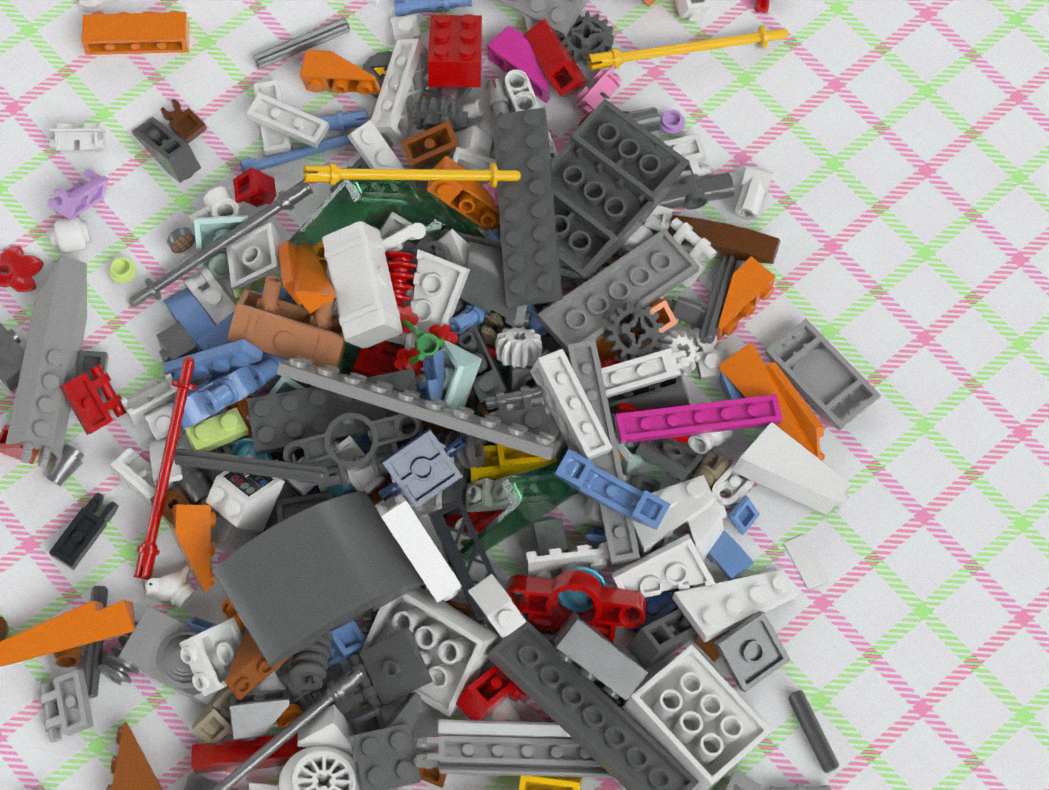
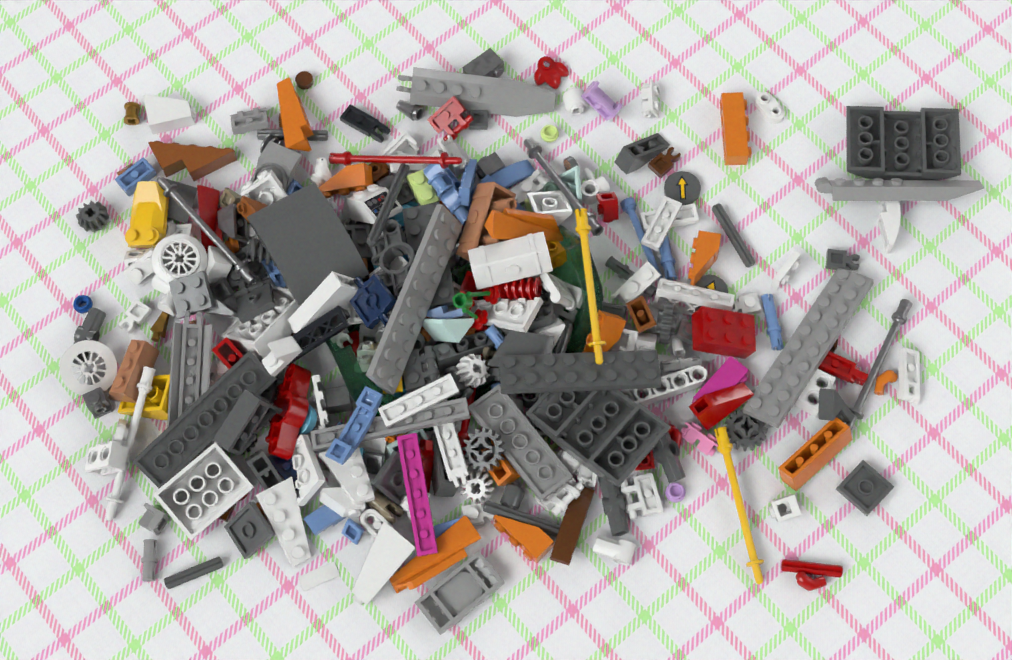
camera: 95 degrees right, 0 degrees up
none -> dark grey tile [664,171,701,205]

